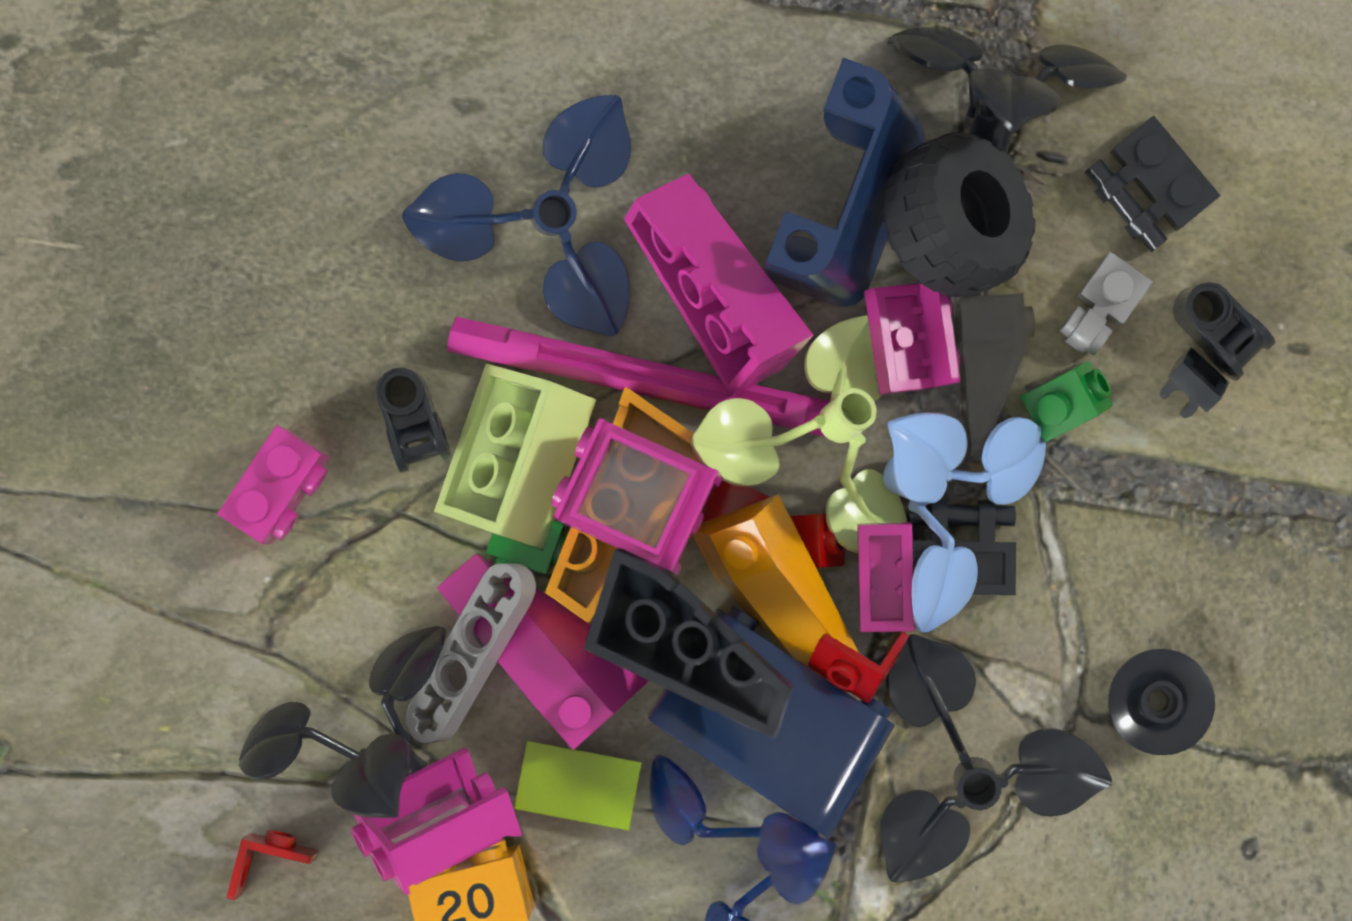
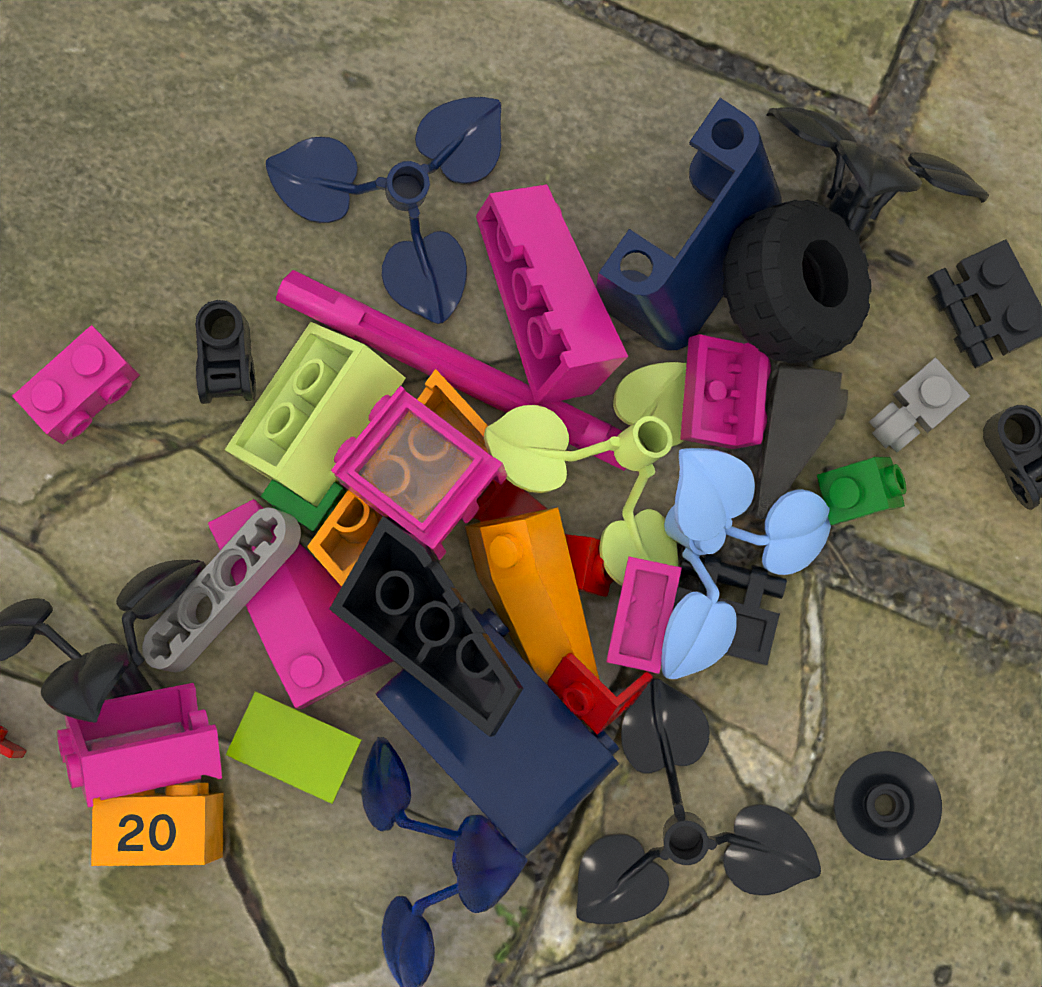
camera: 15 degrees right, 5 degrees down
black tile [1160,347,1230,418] -> none

